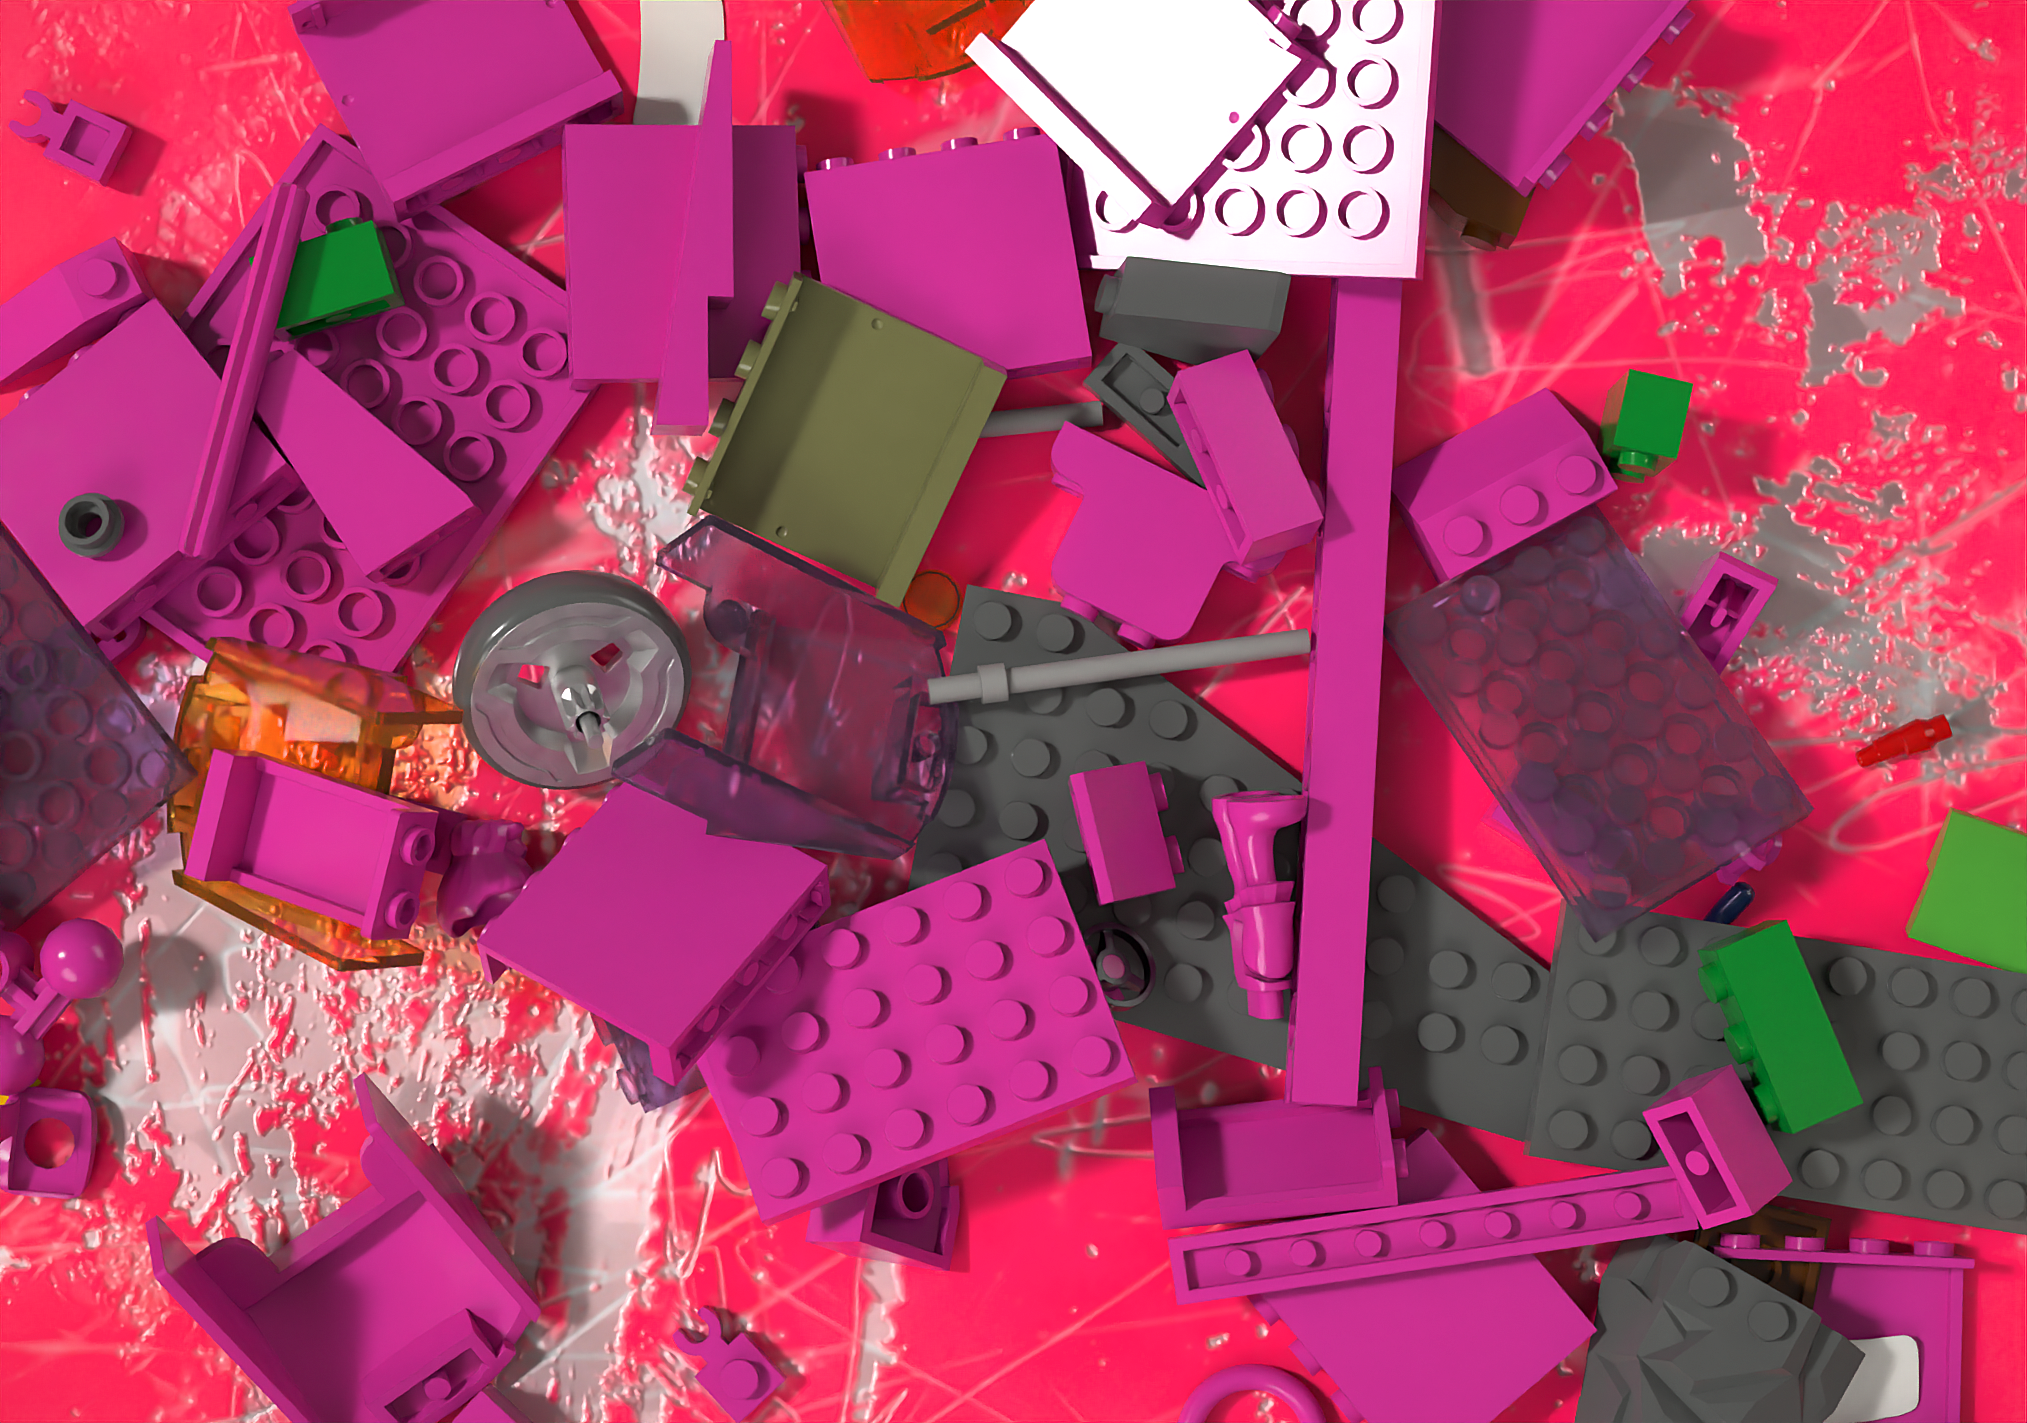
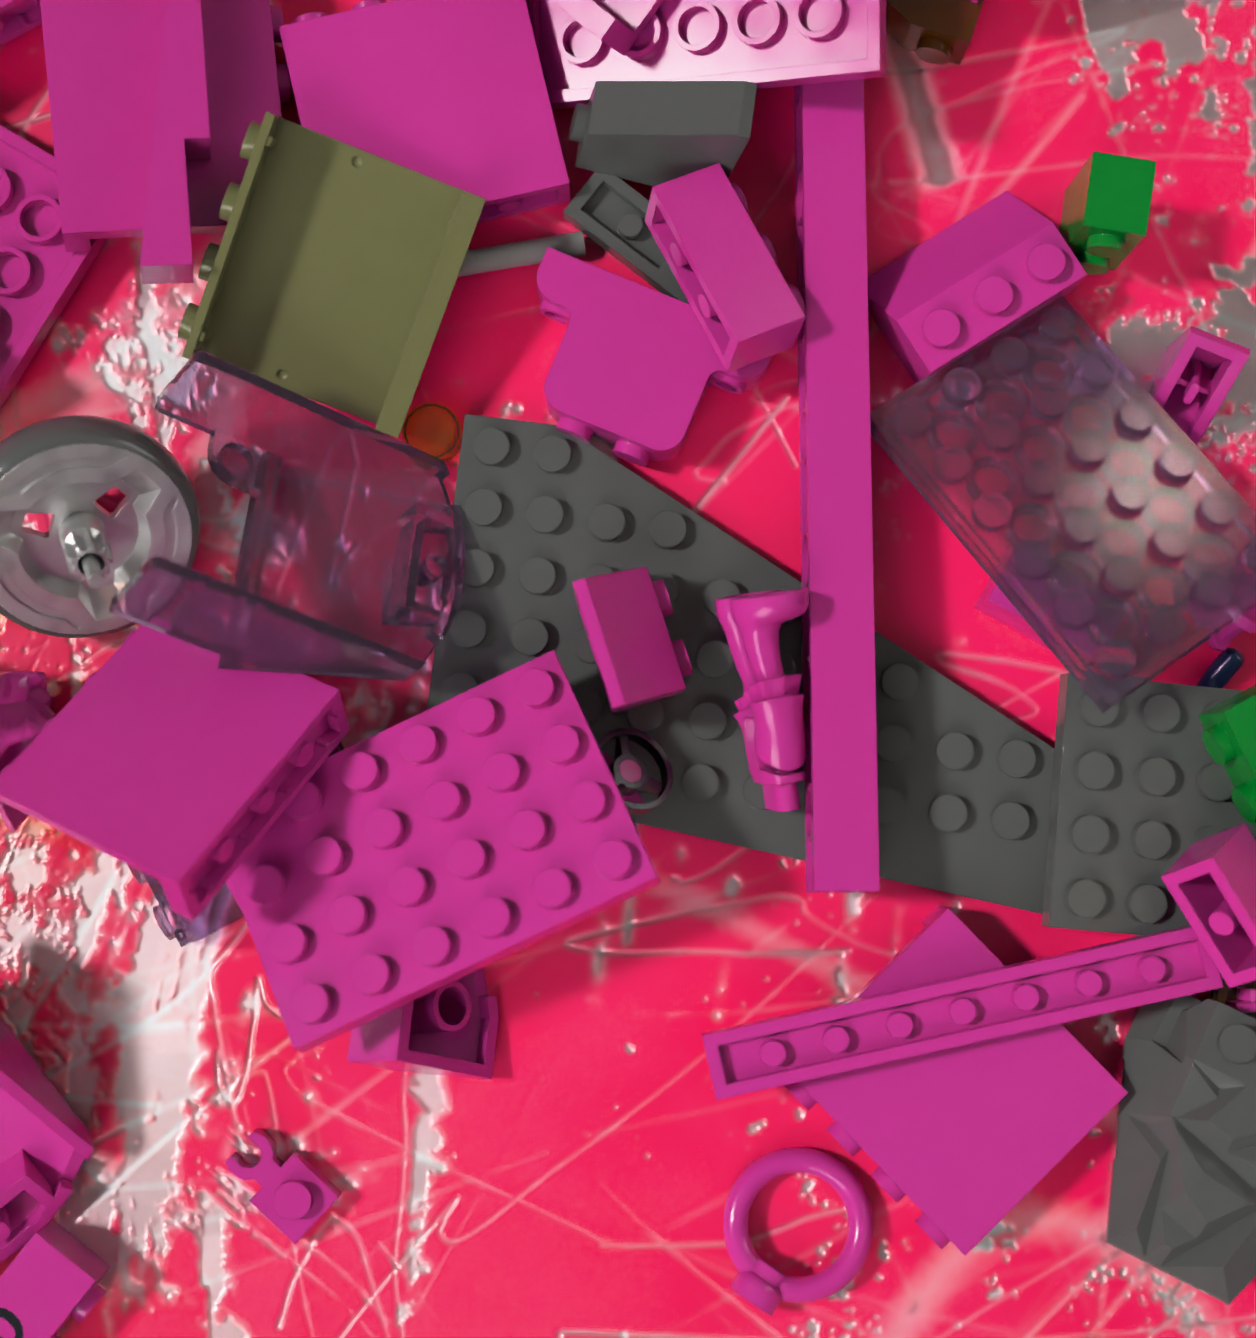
camera: 10 degrees left, 0 degrees up
light grey bar [927,628,1311,705] -> none
dark pink panel [1148,1066,1409,1230] -> none

